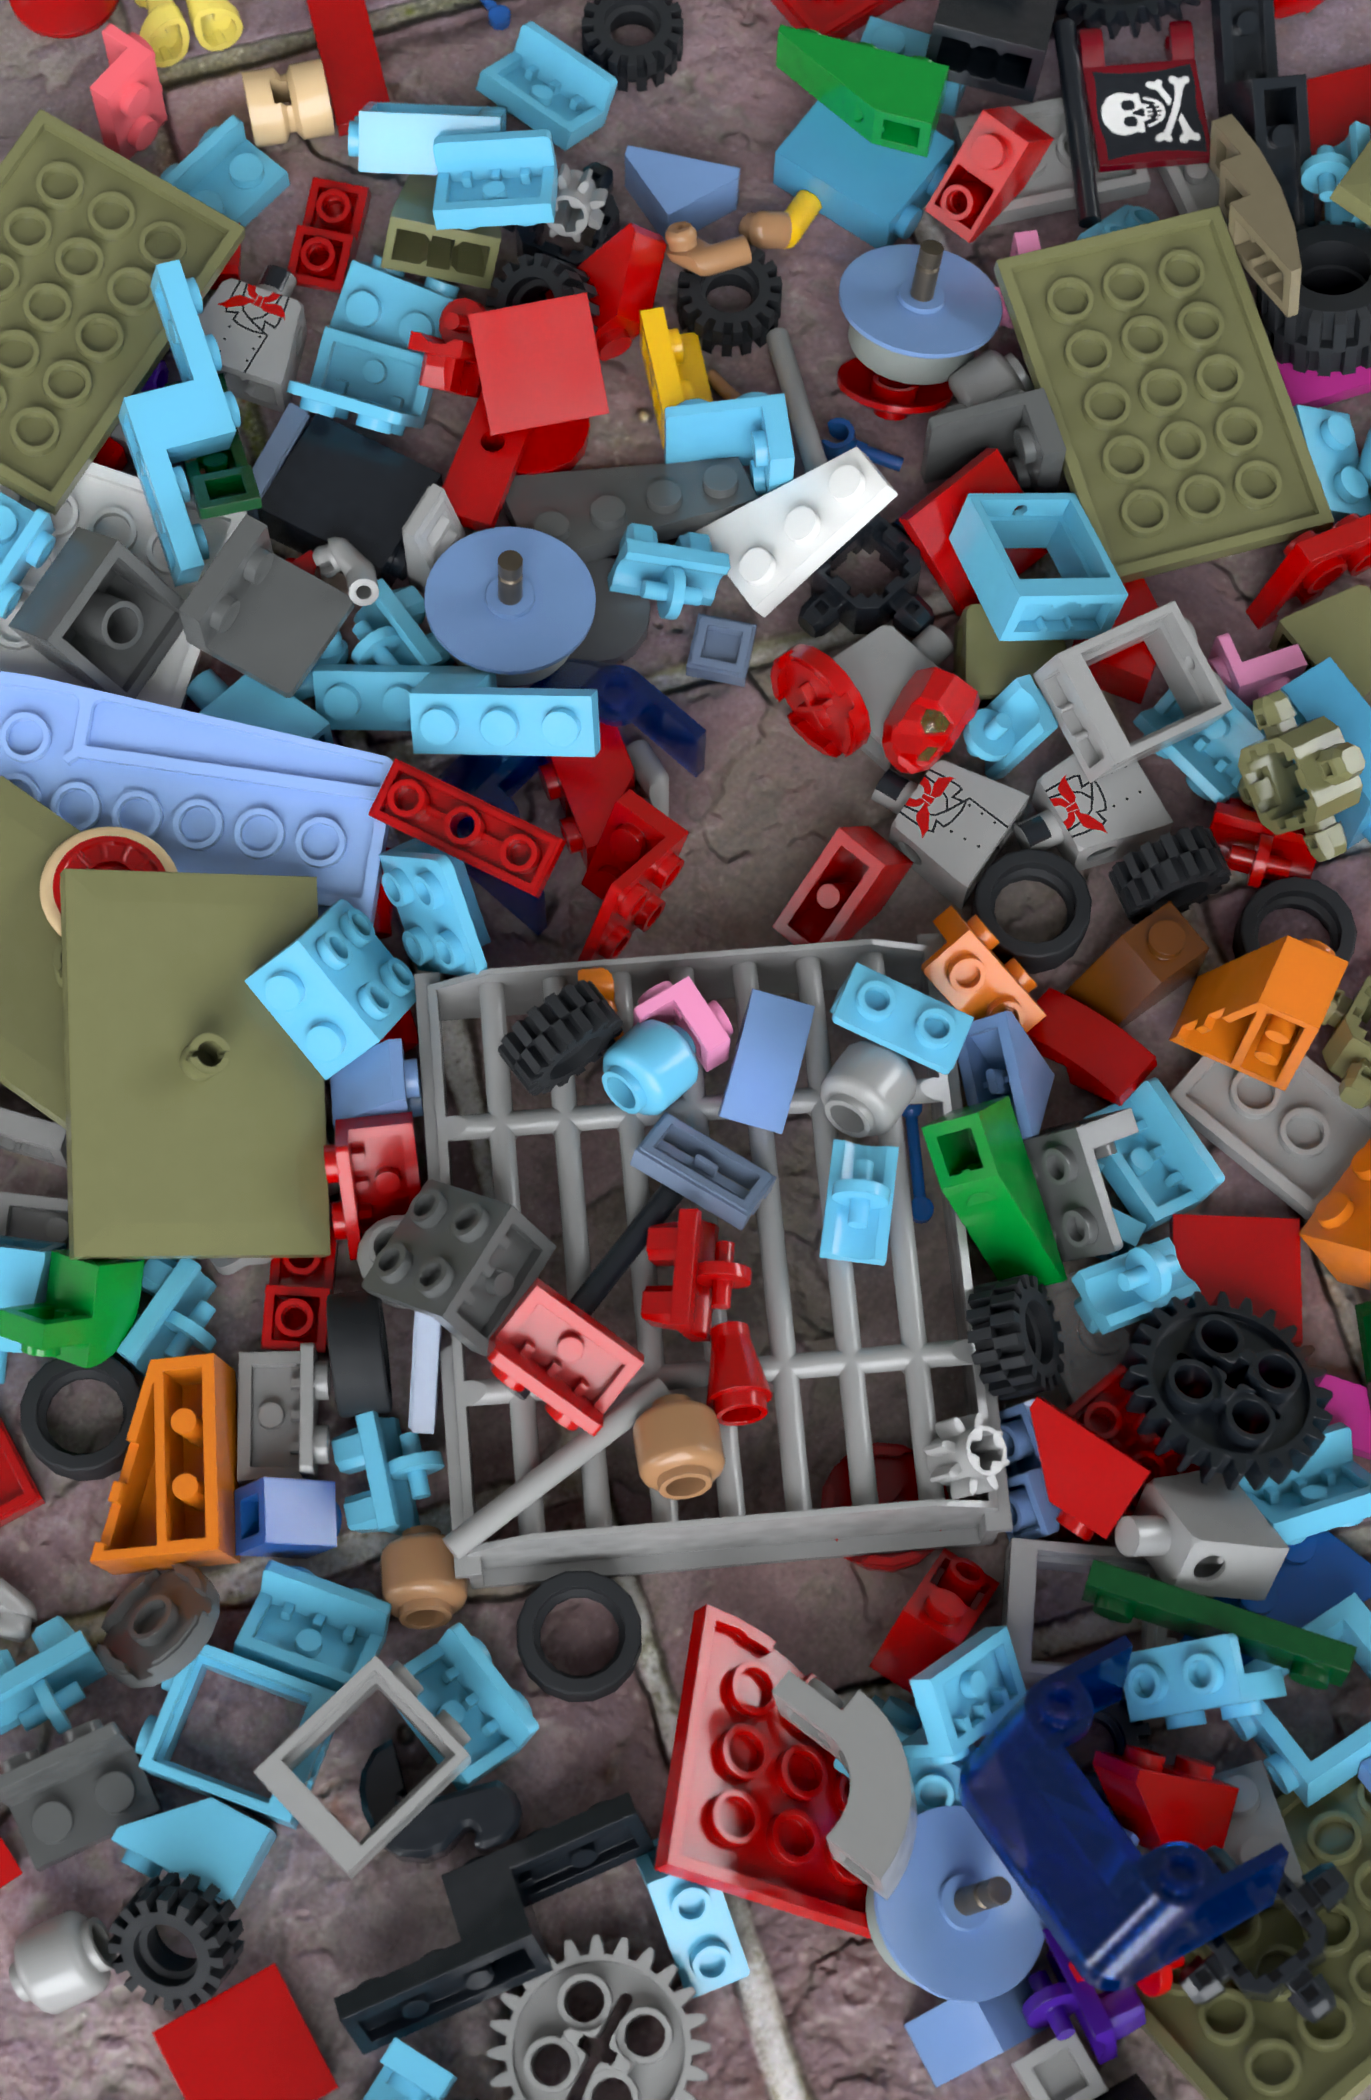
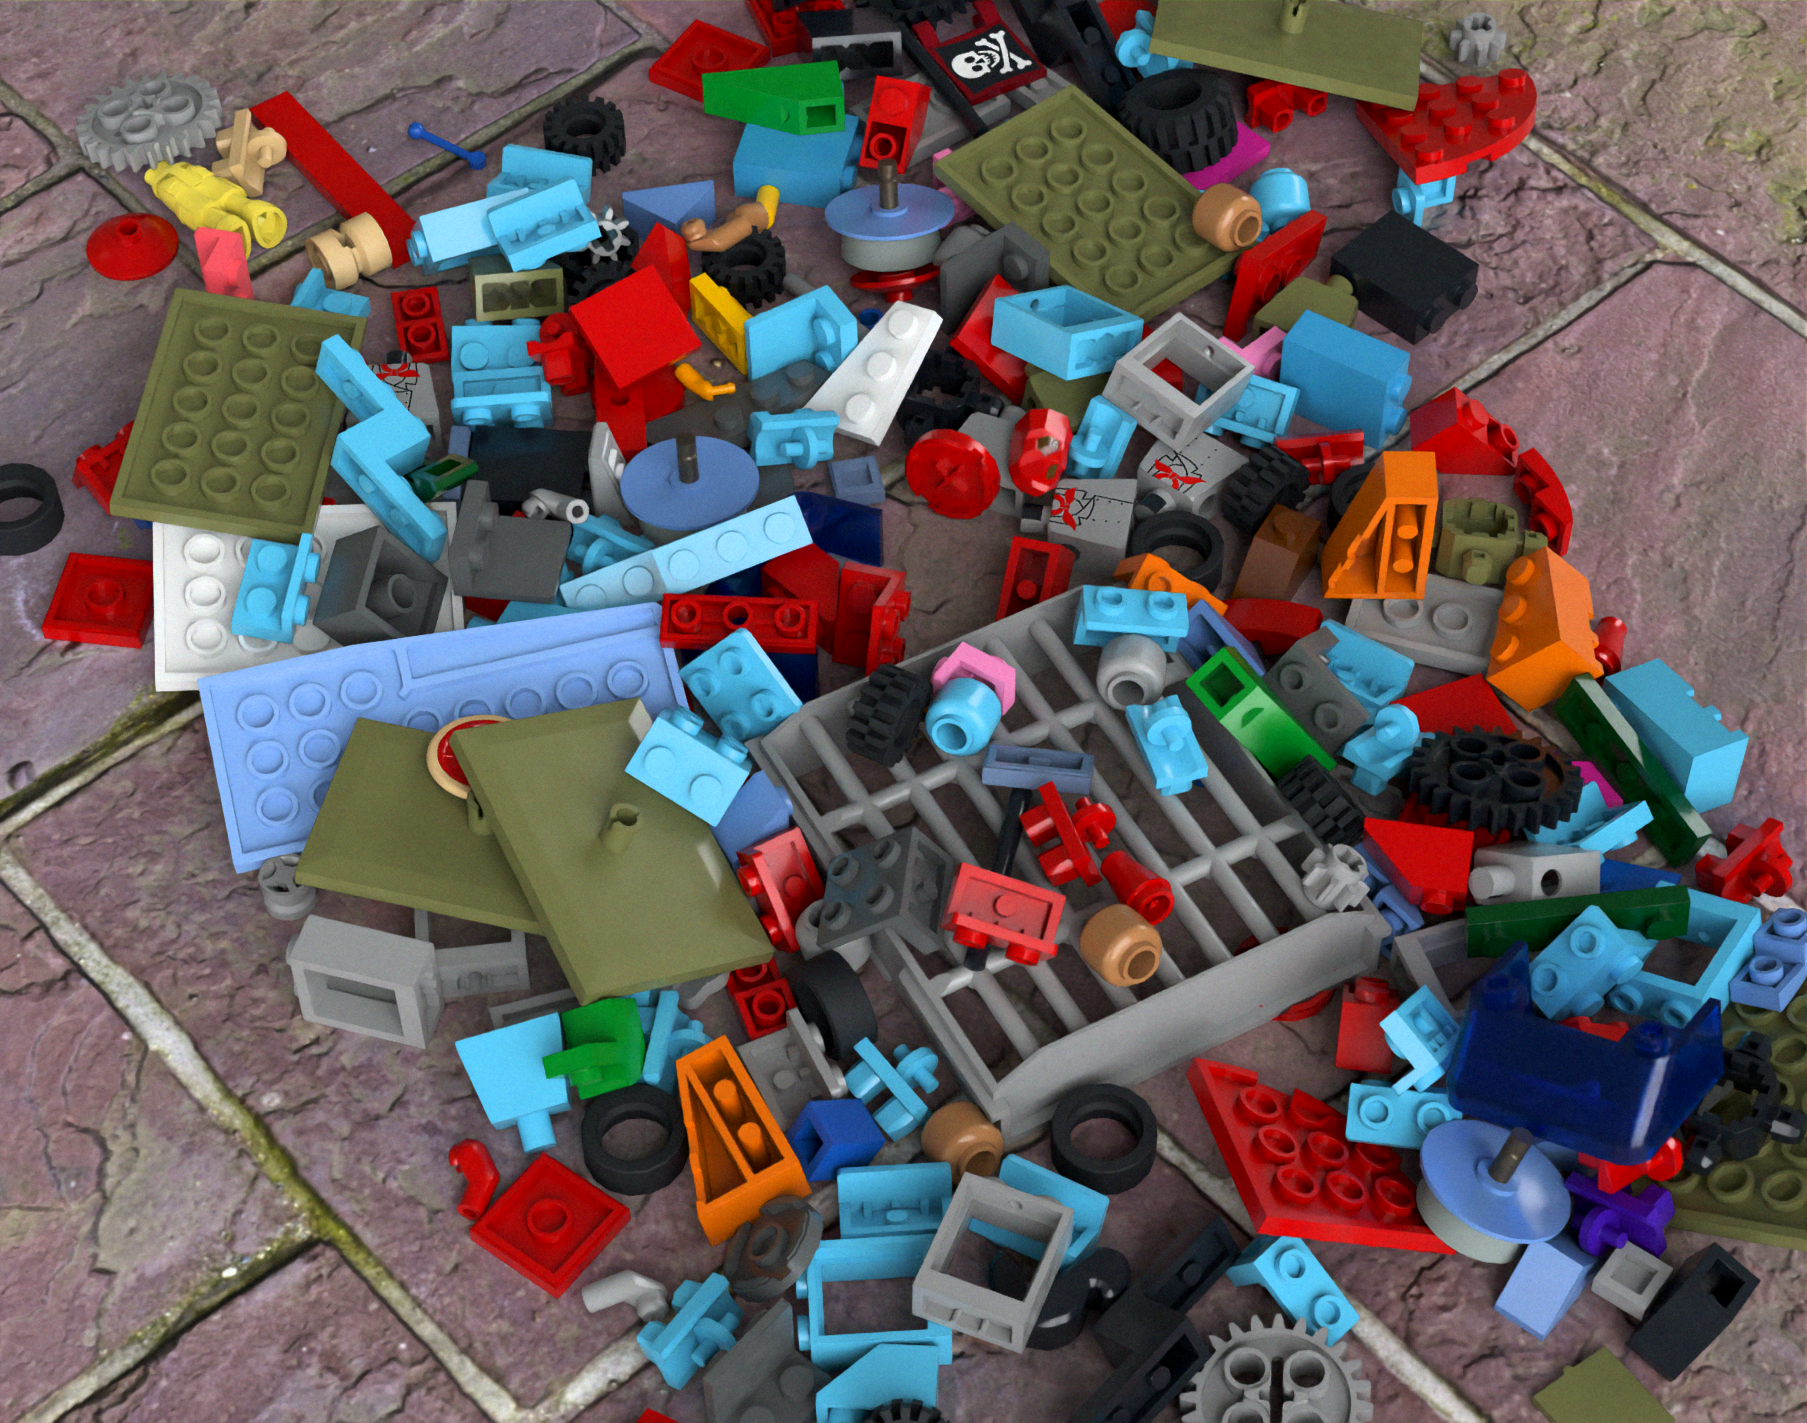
camera: 20 degrees left, 20 degrees down
tile [408,1311,442,1434] -> none
light grey bar [442,1376,670,1560] -> none
medium blue slope [718,988,815,1134] -> none
light grey arch [772,1671,917,1900] -> none
dark tan slope [1209,114,1302,318] -> none
olive piece [1237,689,1366,862] -> none
none -> light orange piece [675,363,736,401]
none -> medium nougat head [1192,183,1262,252]

